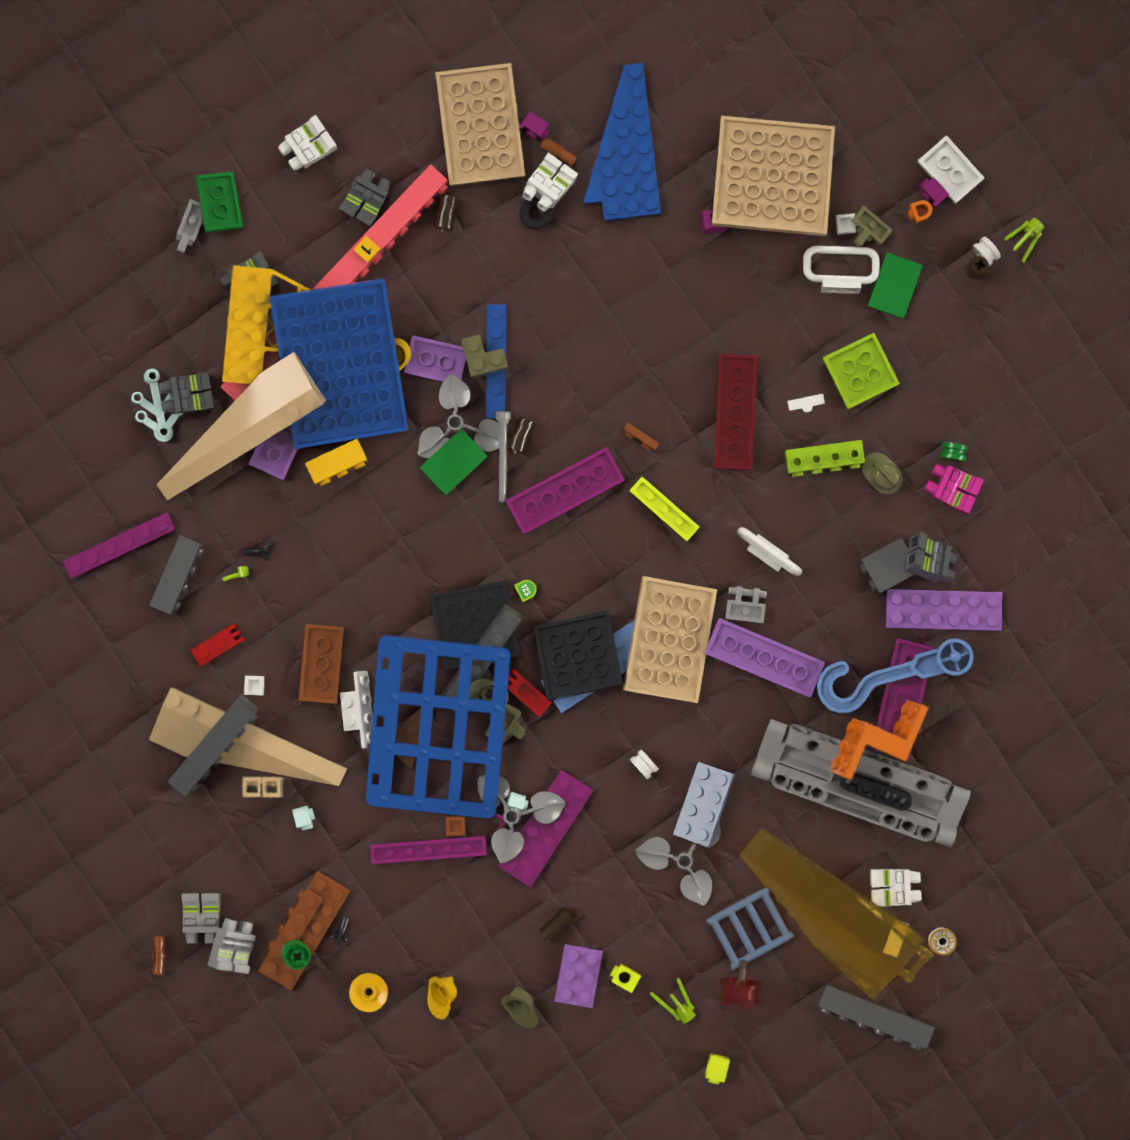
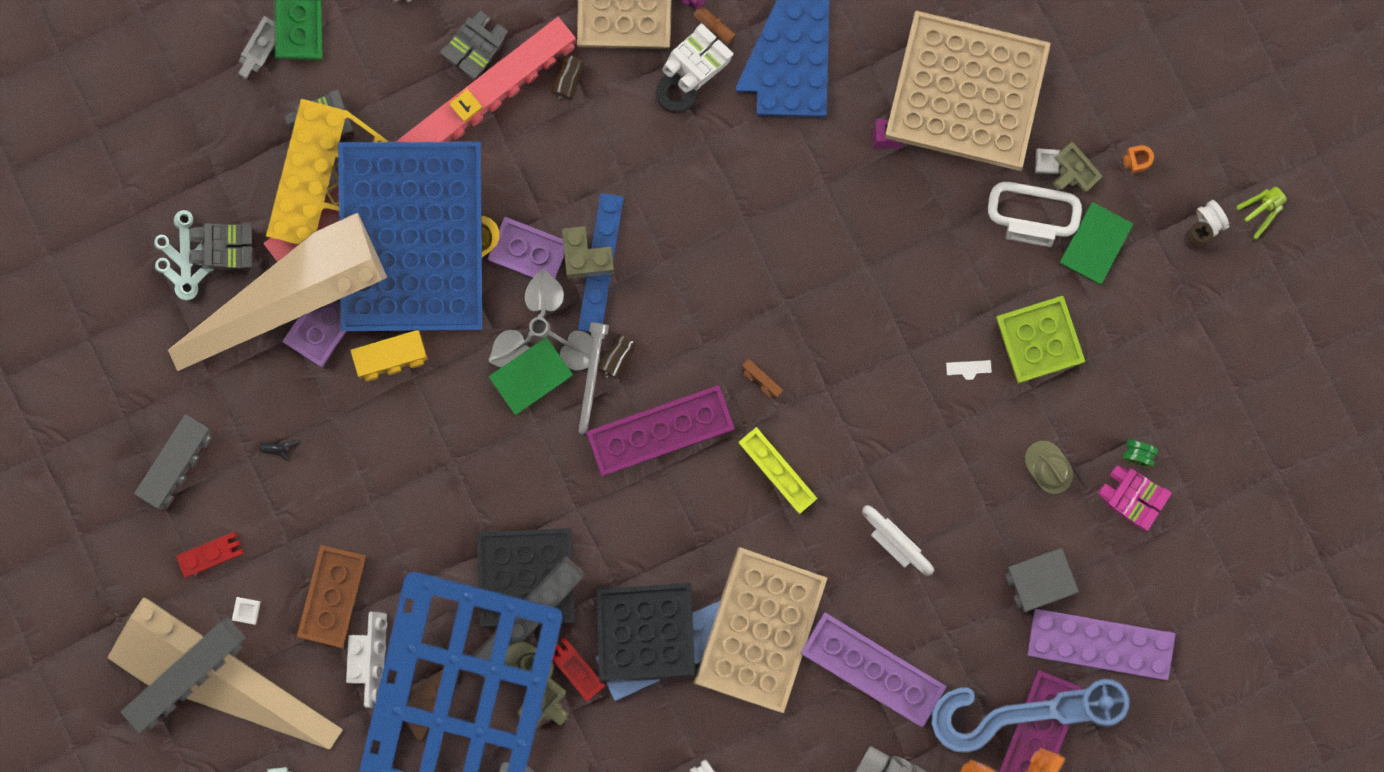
camera: 10 degrees right, 5 degrees down
magenta plate [63,512,176,579] -> none
lime hand [222,566,249,582] -> none
tan hips [243,777,283,797] -> none
tile [514,580,537,602] -> none
dark red plate [714,354,758,470] -> none
light grey plate [725,586,767,623] -> none
lime brick [785,440,865,477] -> none
dark grey hips [905,532,957,583] -> none
white plate [917,135,984,204] -> none
magenta brick [919,177,949,210] -> none

